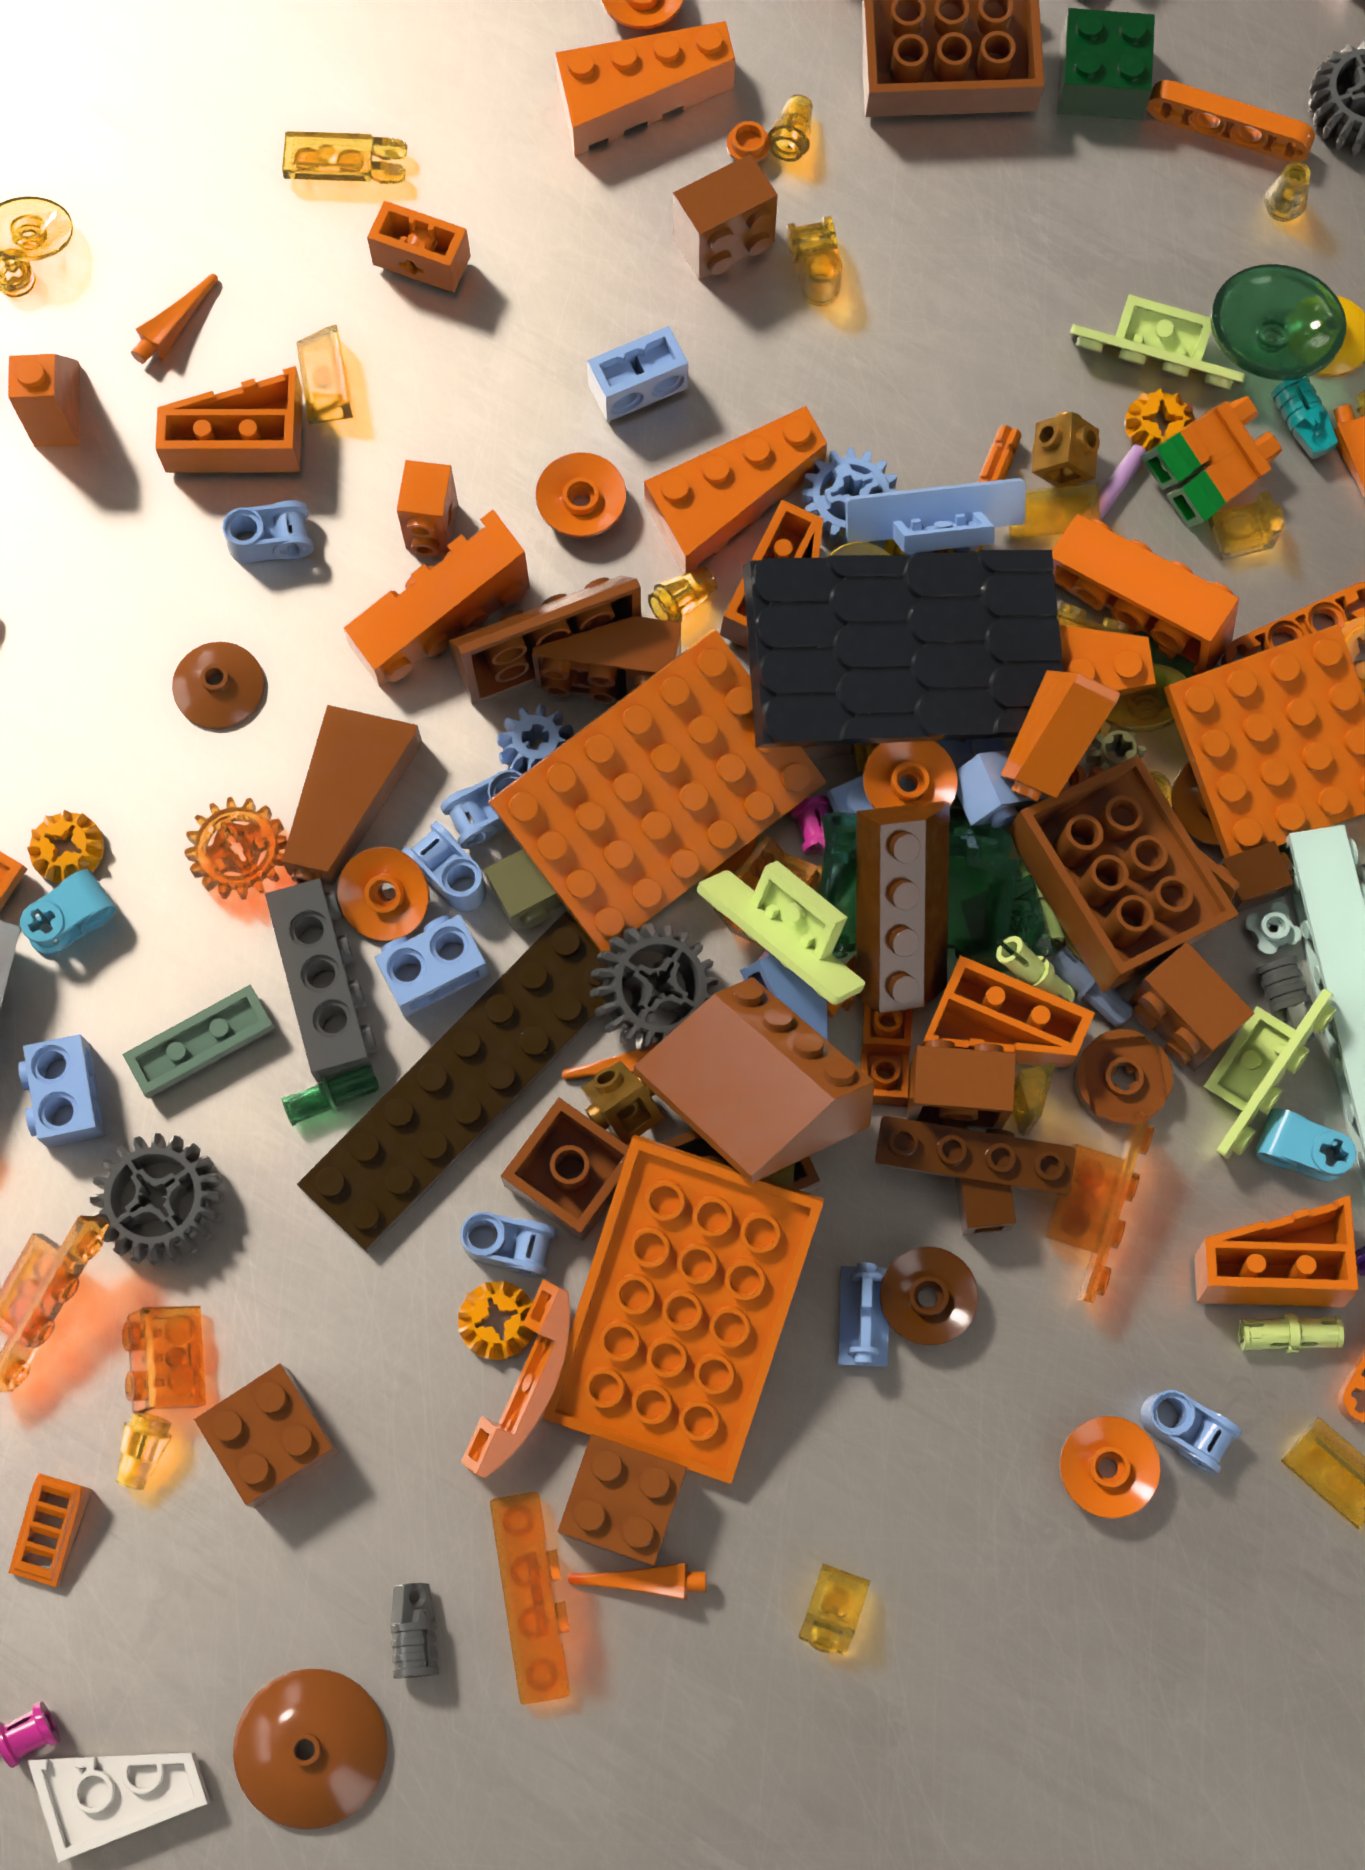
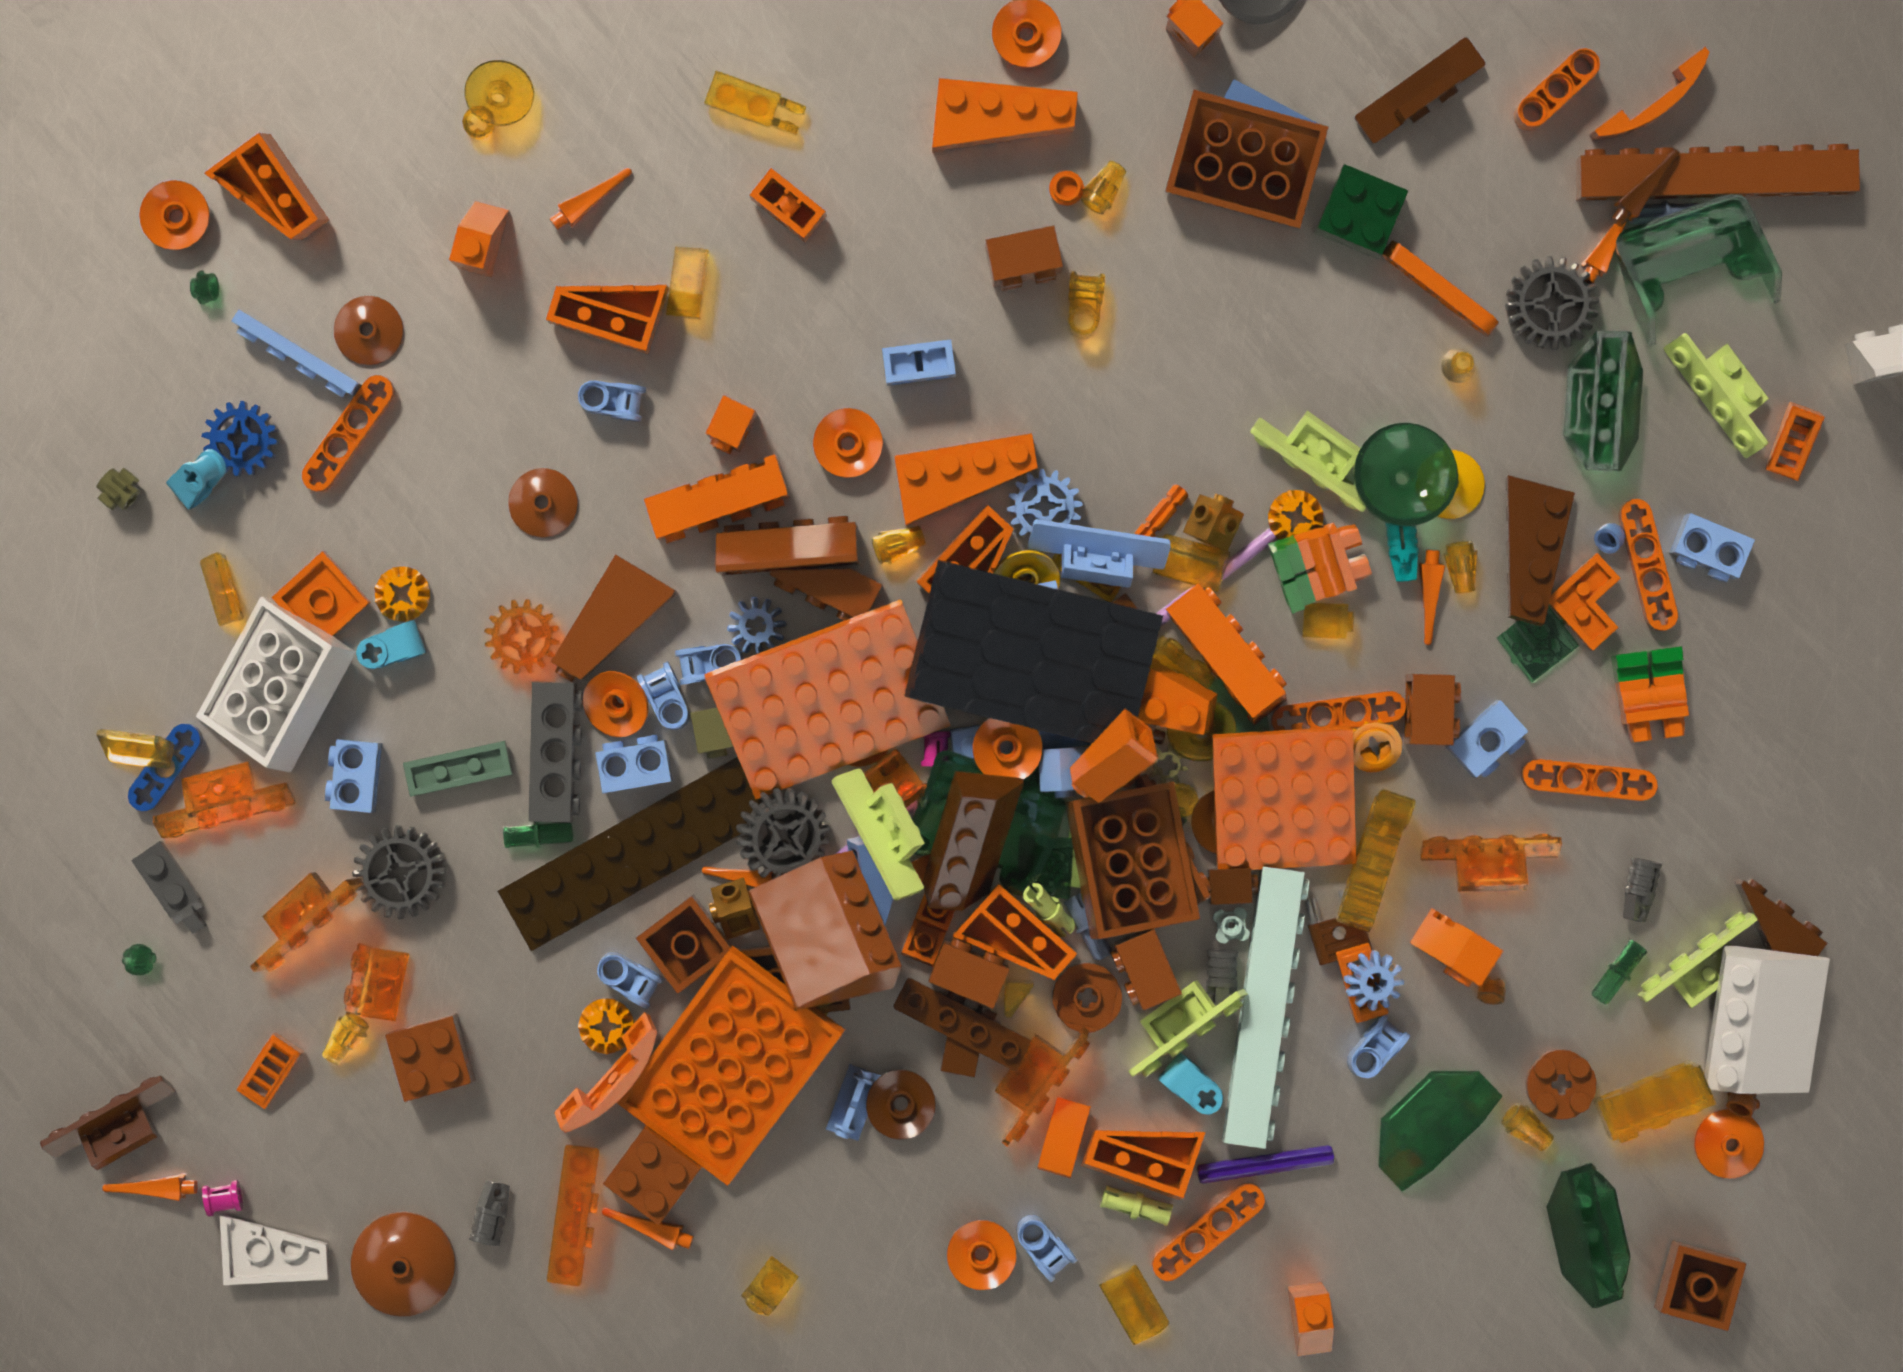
camera: 25 degrees right, 15 degrees up
none -> orange slope [1037,1097,1091,1179]

